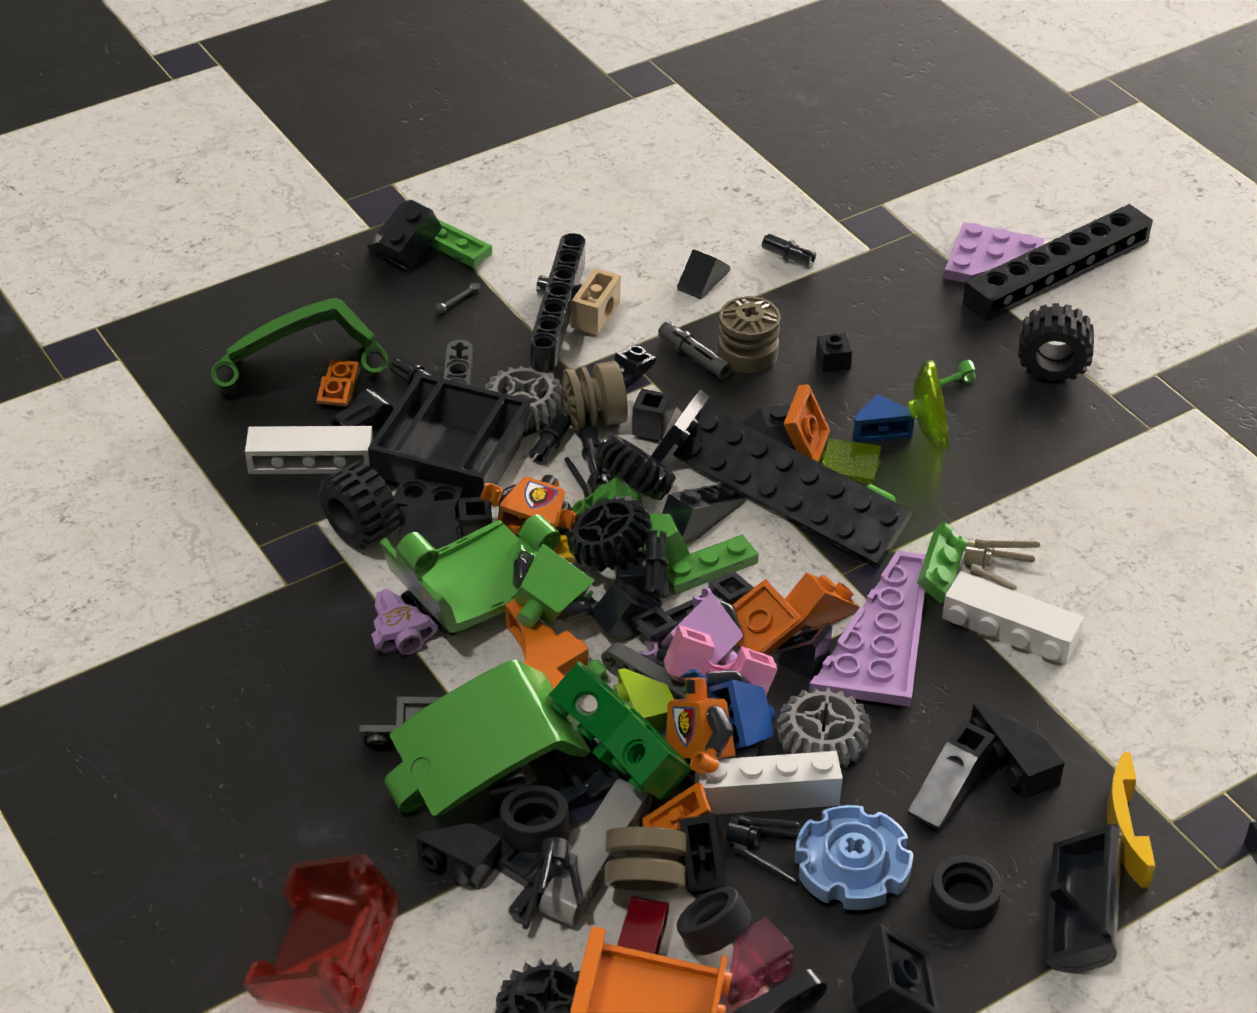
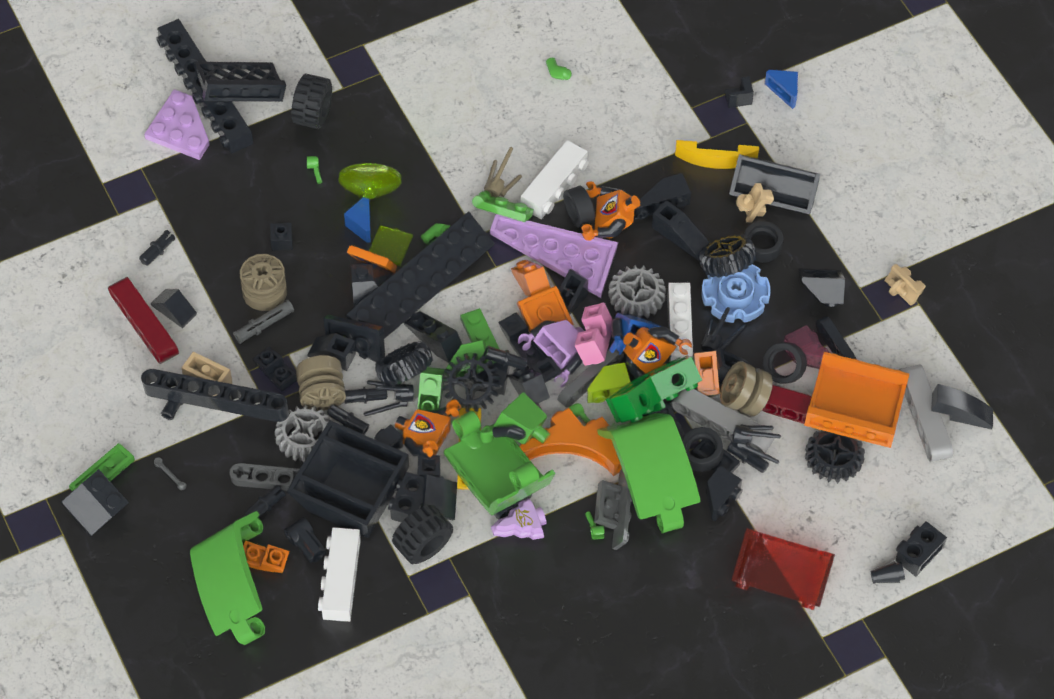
camera: 85 degrees left, 15 degrees up
none -> dark red beam [108,277,179,364]
none -> black fence [194,61,286,102]
none -> black plate [374,424,403,450]
none -> bright green arm [546,58,572,80]
none -> black tyre [563,185,595,228]
none -> orange torso [581,181,640,241]
none -> bright green hand [585,512,604,540]
none -> black gear [699,235,756,278]
none -> tan hips [736,183,774,222]

